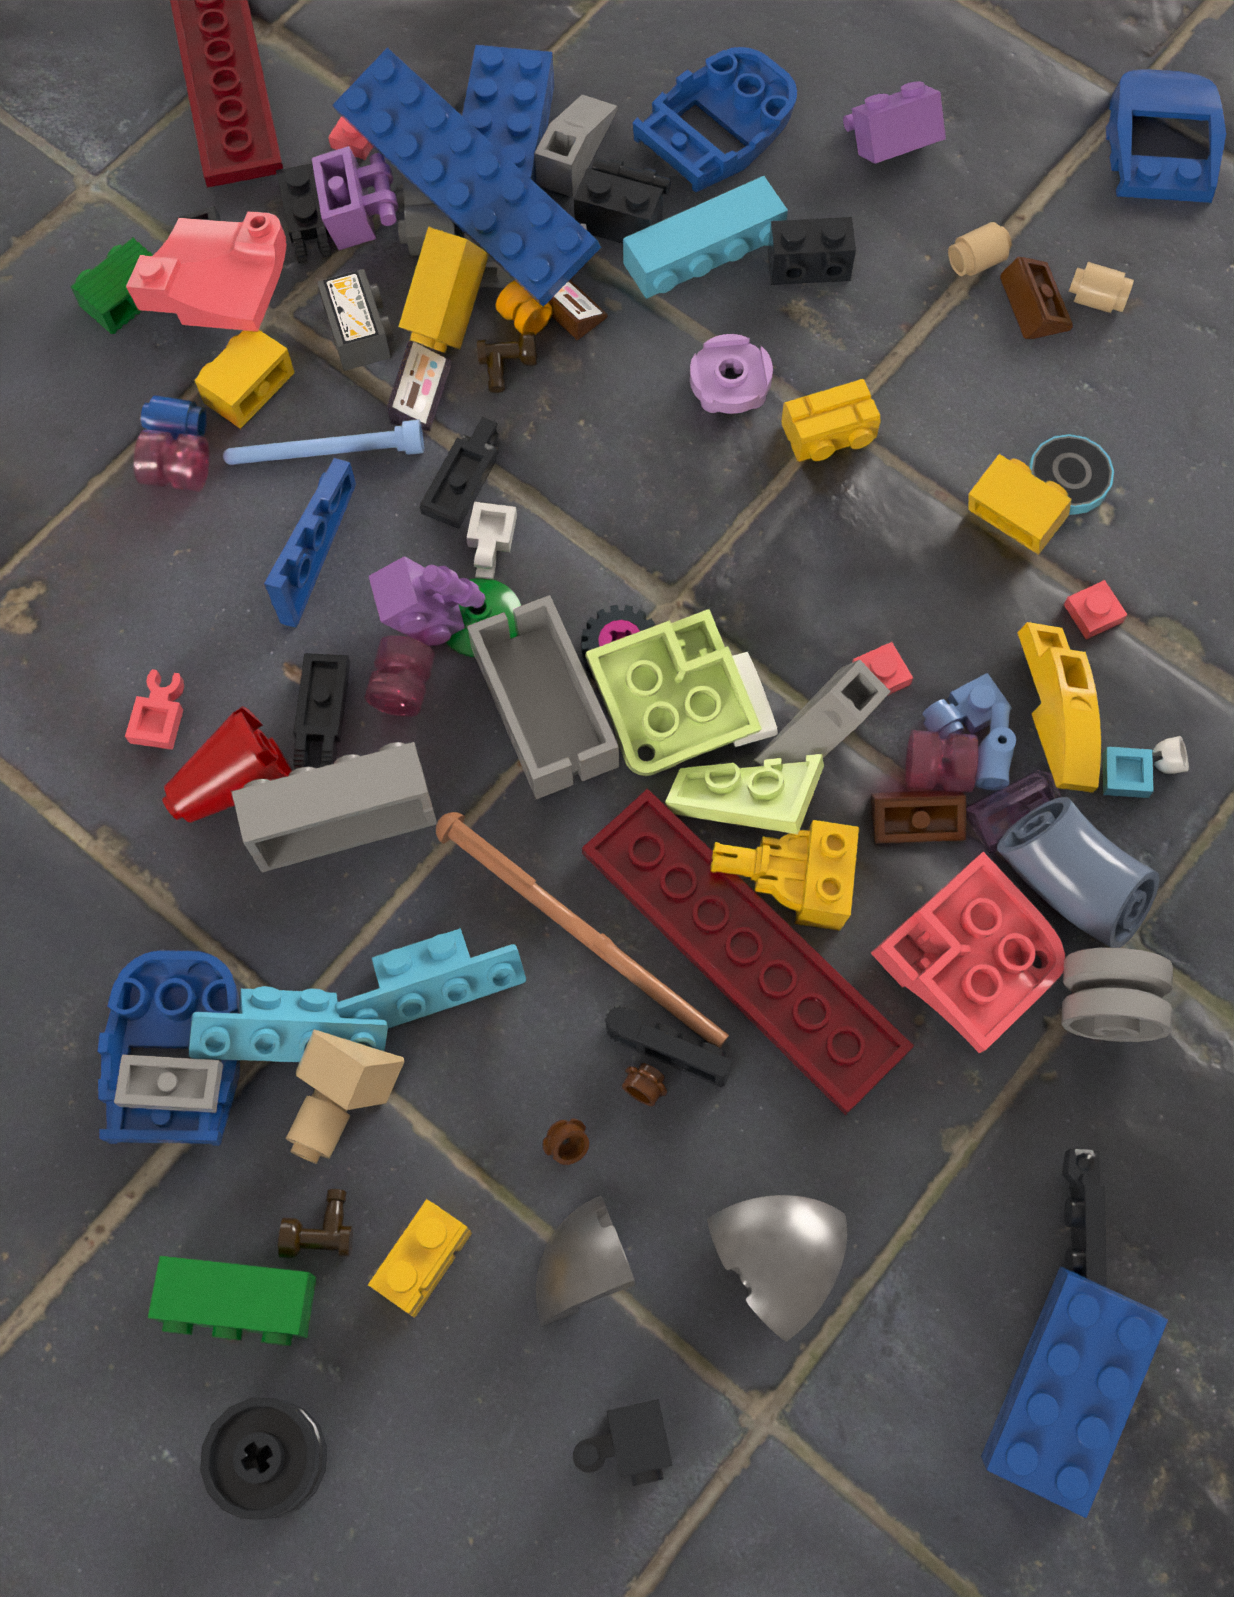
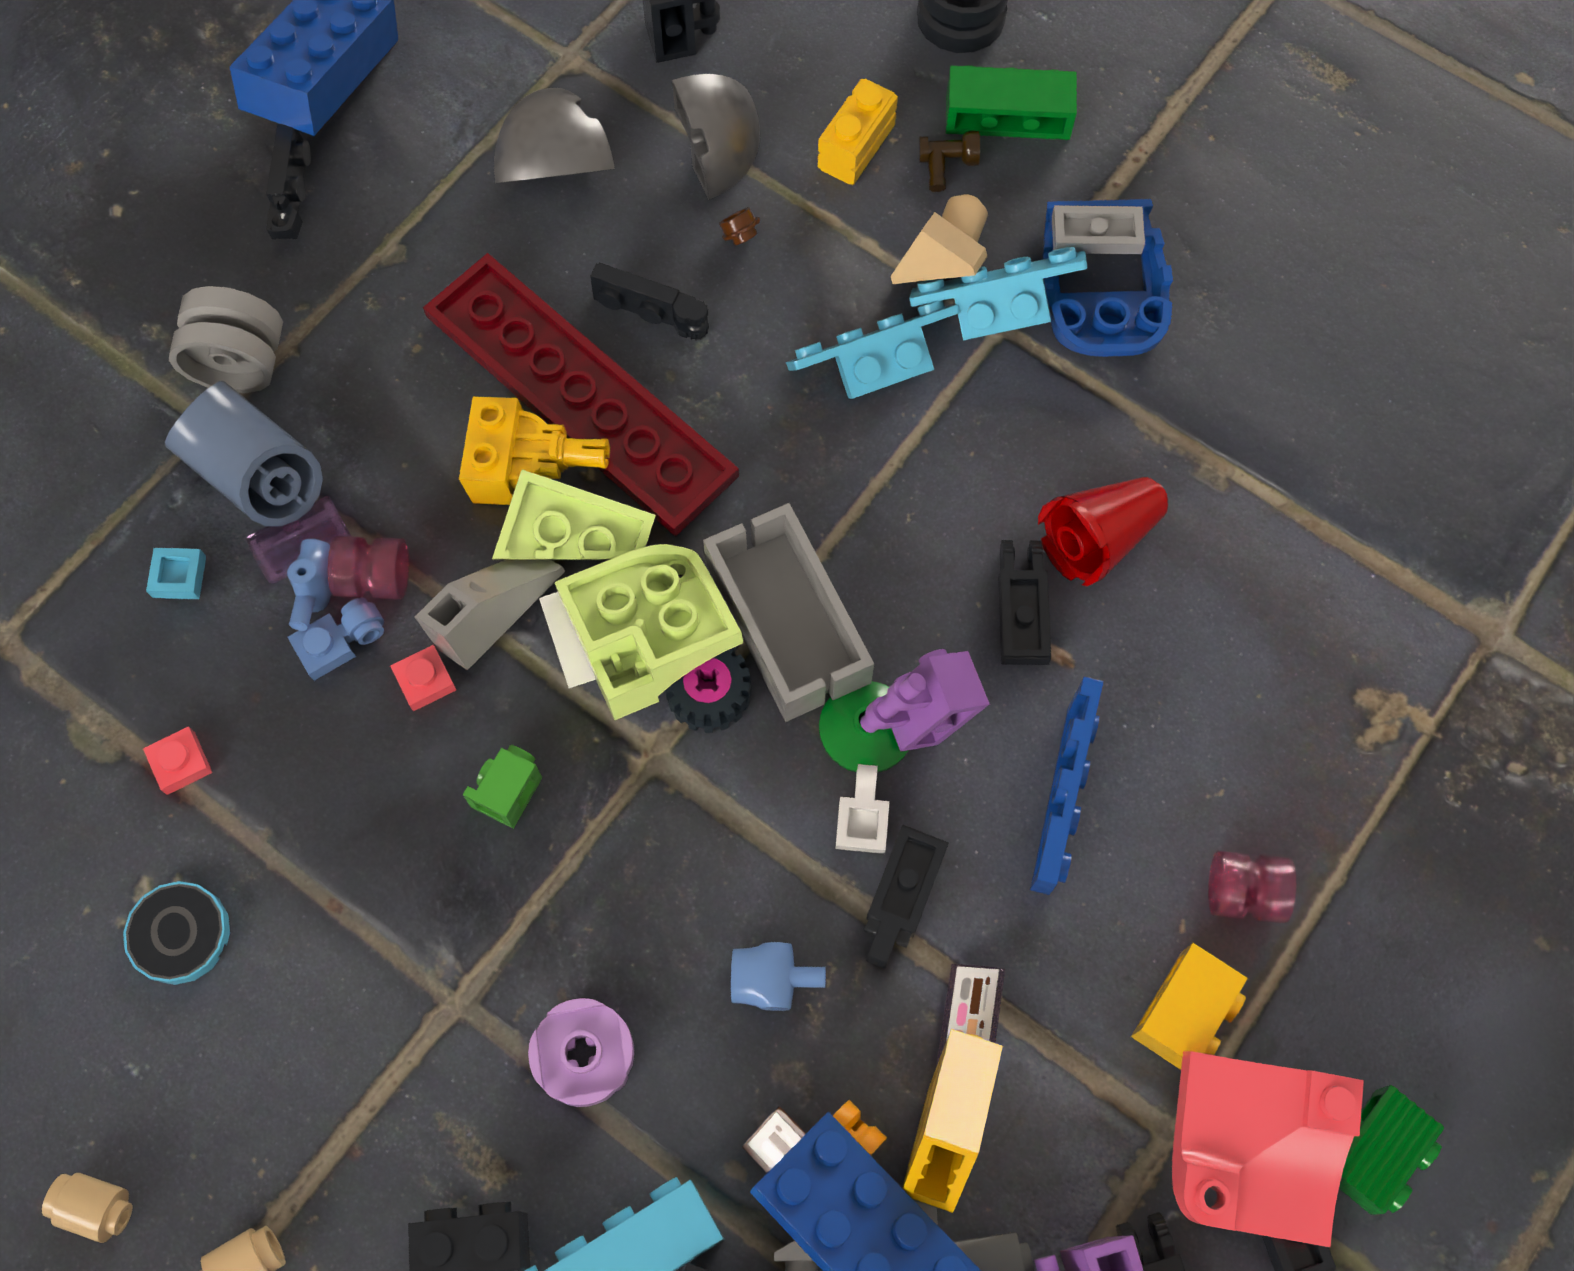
camera: 175 degrees right, 0 degrees up
coral plate [125,669,184,750] -> none
blue brick [141,395,207,443] -> none
light blue piece [223,419,424,465] -> none
light grey piece [231,742,437,872] -> none
brick [317,269,394,371] -> none
clear pink wheel [364,636,435,717] -> none
nougat bar [436,812,729,1048] -> none
dark brown piece [477,332,537,393] -> none
reddish brown plate [622,1063,667,1106] -> none
yellow brick [781,379,881,462] -> none
reddish brown slope [871,790,966,843] -> none
coral slope [871,851,1065,1053] -> none
yellow brick [968,454,1071,555] -> none
reddish brown slope [1000,256,1073,339] -> none
yellow slope [1017,622,1101,792] -> none
white hinge [1152,736,1189,774] -> none
none -> bright green brick [463,745,542,829]
none -> medium blue piece [731,942,826,1011]

